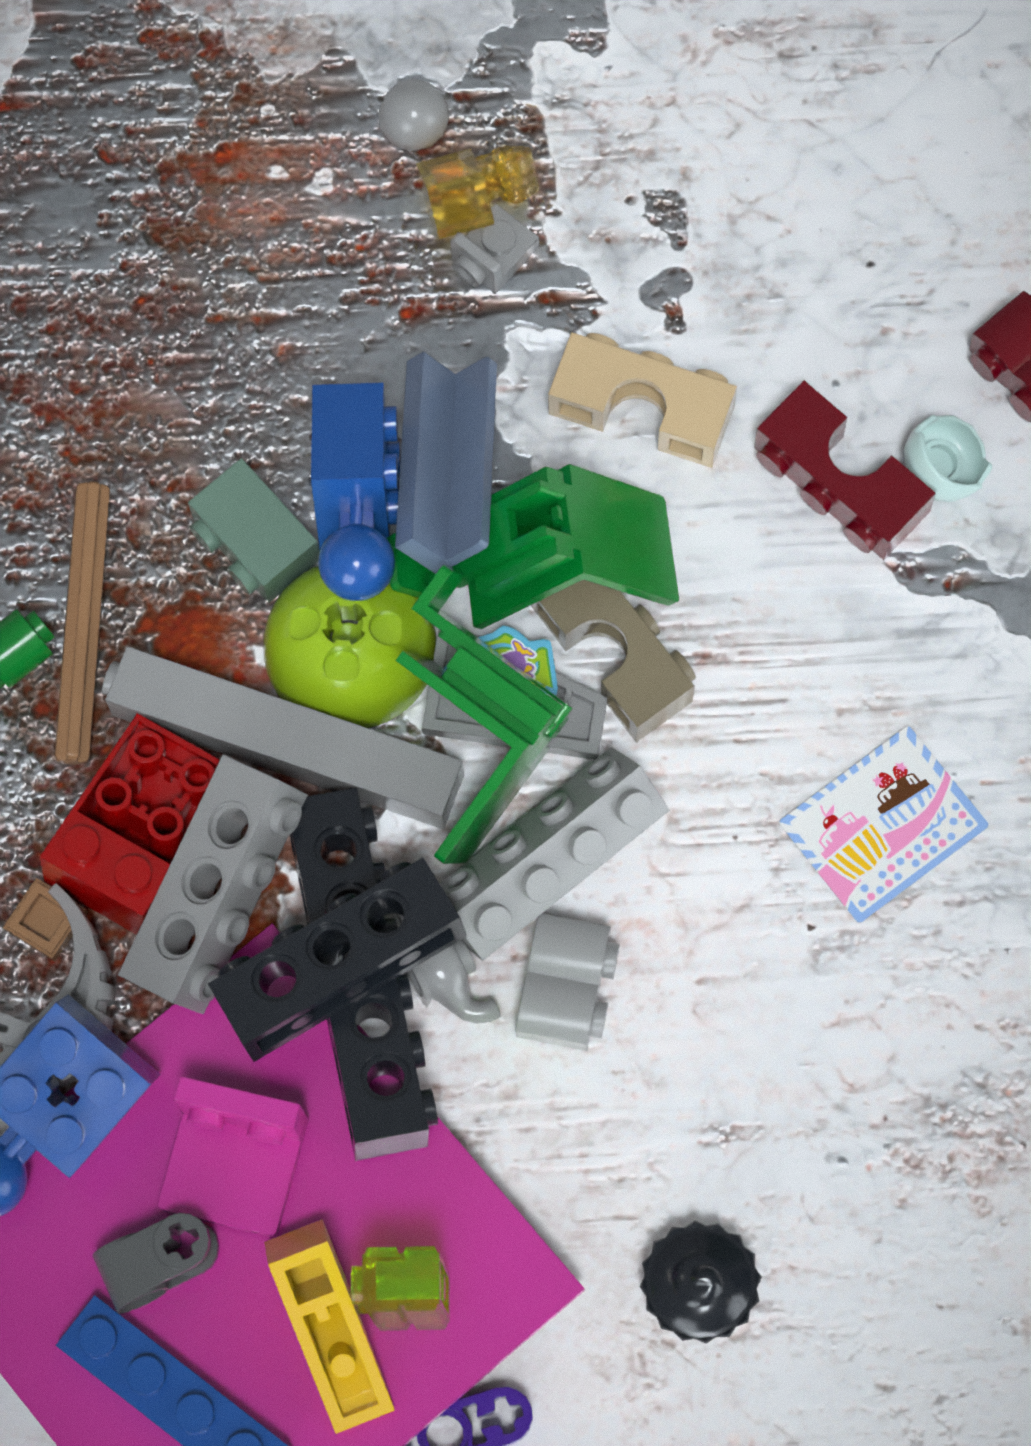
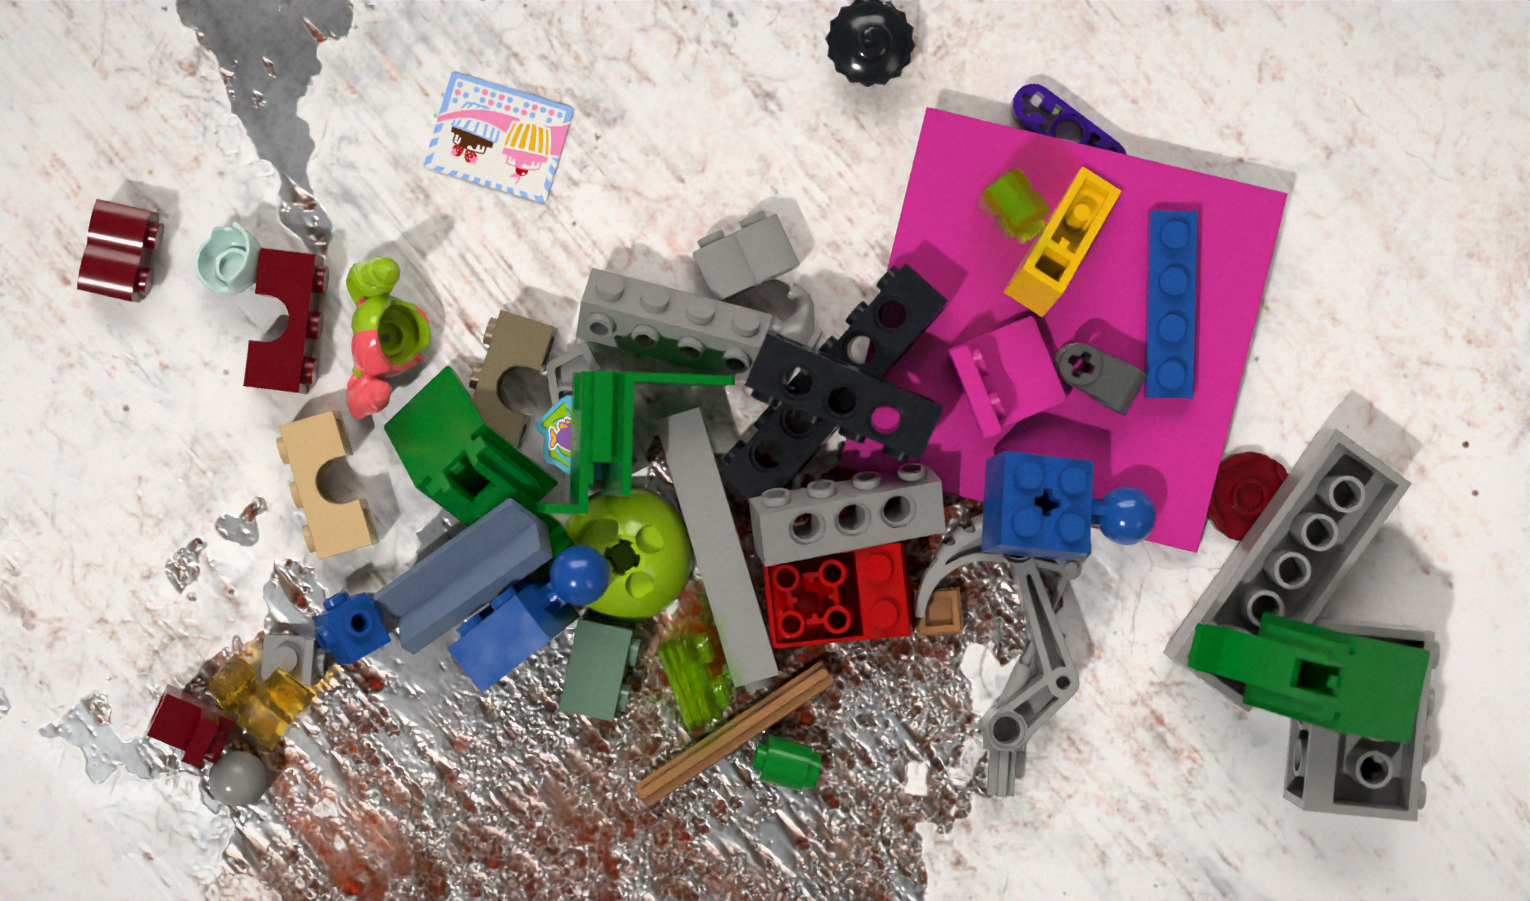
camera: 130 degrees left, 15 degrees up
none -> dark red brick [147,684,236,768]
none -> blue brick [312,590,391,666]
none -> lime hair [346,255,431,420]
none -> clear neon green brick [657,626,732,731]

